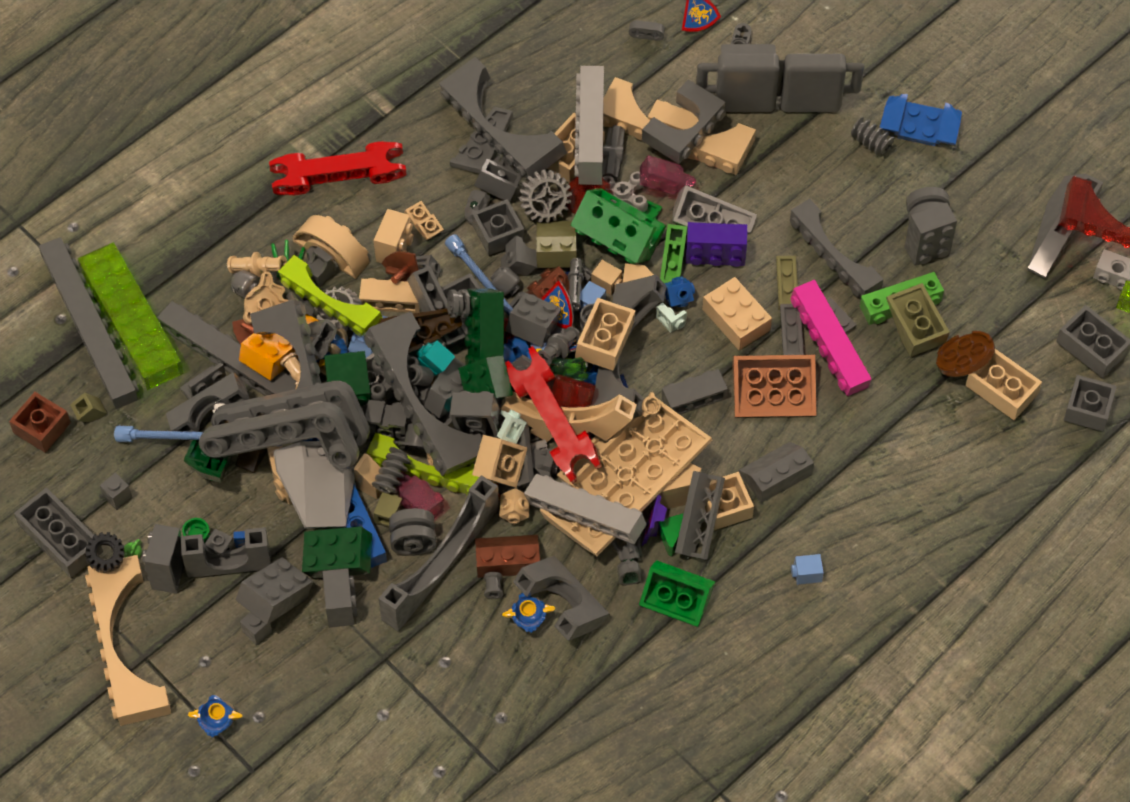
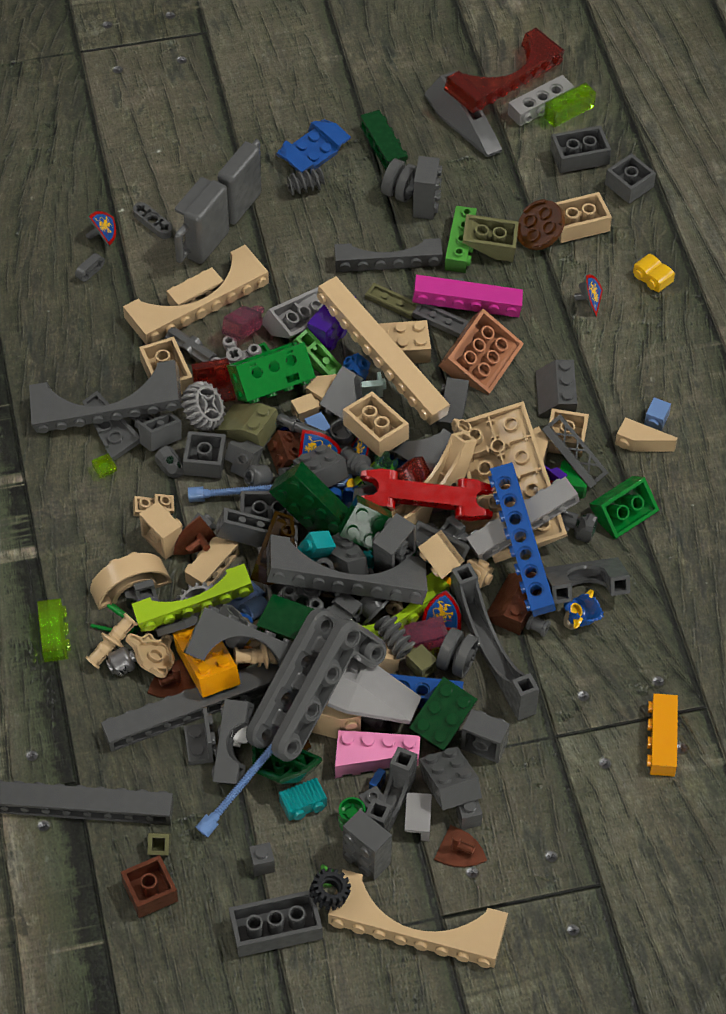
camera: 60 degrees left, 5 degrees down
clear neon green brick [77,242,184,390] -> none
blue hair [188,695,242,737] -> none
red piece [269,141,407,196] -> none
dark grey wheel [447,289,470,318] -> none
light aqua bracket [497,410,527,444] -> none
light grey brick [575,66,604,185] -> none
dark grey arch [642,79,726,164] -> none
none -> clear neon green brick [37,598,71,662]
none -> clear neon green plate [91,453,117,478]
none -> teal brick [279,778,327,821]
none -> tan brick [317,276,450,425]
none -> bright pink wedge [335,730,420,778]
none -> dark green brick [360,110,408,171]
none -> light grey panel [405,793,432,841]
none -> shield [421,590,462,630]
none -> copper shield [434,825,487,868]
none -> blue brick [488,462,556,617]
none -> shield [574,274,603,317]
none -> tan slope [615,417,678,452]
none -> yellow brick [633,254,675,292]
none -> light orange brick [646,693,678,777]

